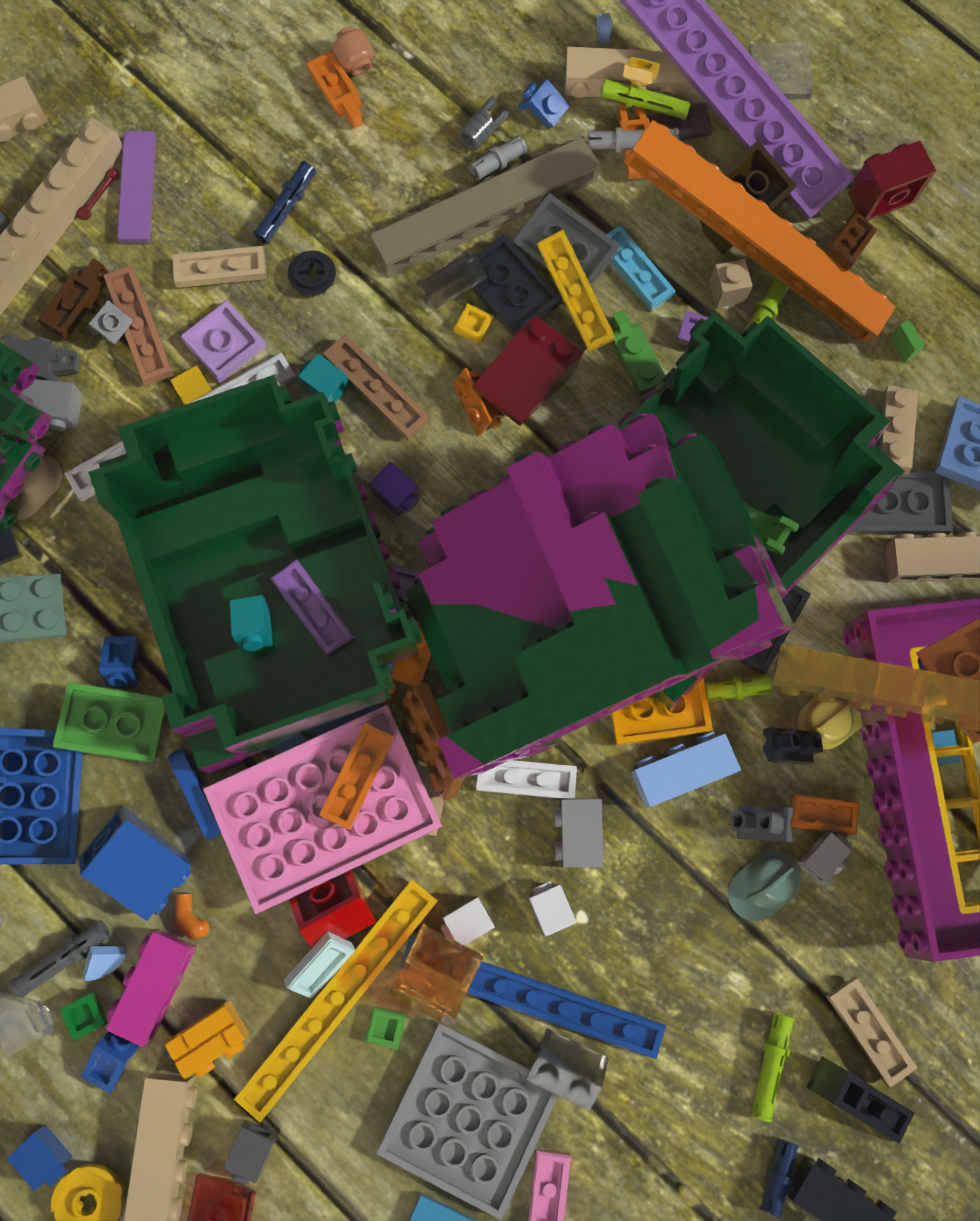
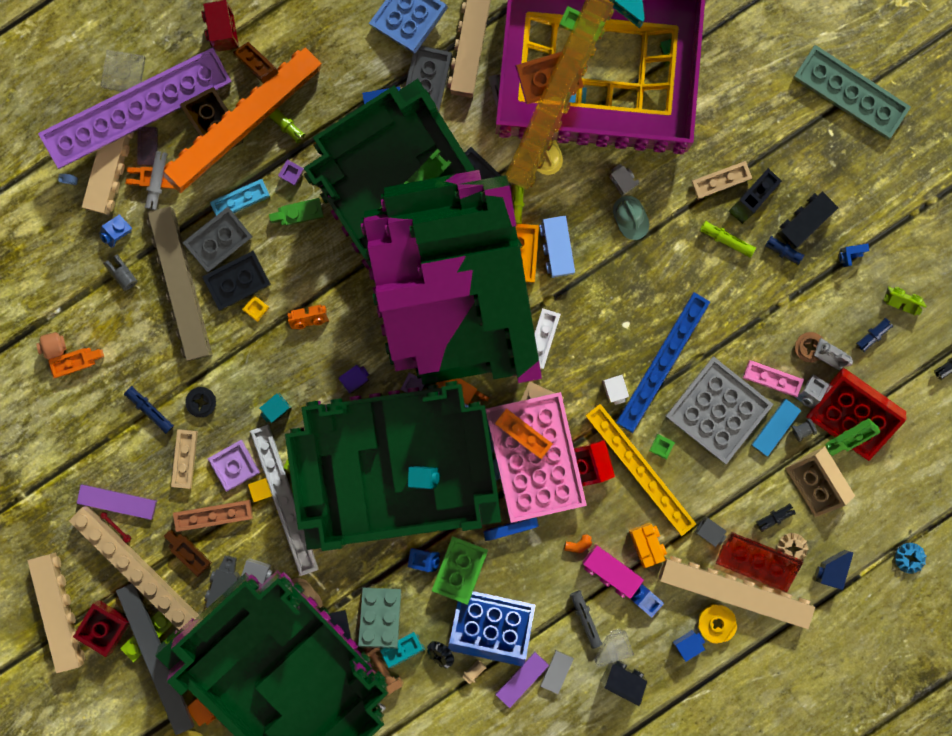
camera: 75 degrees left, 10 degrees up
green plate [59,992,109,1041] -> none
blue slope [79,805,191,921] -> none
light blue tile [83,946,126,981] -> none
light grey bracket [85,301,132,344] -> none
medium lavender tile [270,559,355,657] -> none
light aqua tile [284,931,355,999] -> none
medium nougat plate [323,334,430,441] -> none
clear orange slope [389,925,484,1027] -> none
dark orange plate [403,683,465,801] -> none
clear smoke hinge [416,249,487,308] -> none
light grey pin [468,135,527,181] -> none
dark red slope [472,316,584,426] -> none
clear smoke brick [526,1028,609,1110] -> none
white brick [528,881,577,936] -> none
yellow tile [536,229,616,353] -> none
light grey brick [554,799,604,868] -> none
lime pin [600,77,690,120] -> none
yellow plate [623,56,660,86] -> none
tan brick [709,259,753,309] -> none
dark grey hips [731,806,794,842] -> none
black hips [763,727,823,765] -> none
orange plate [790,794,859,835] -> none
tan plate [879,385,918,474] -> none
bright green tile [890,320,925,362] -> none

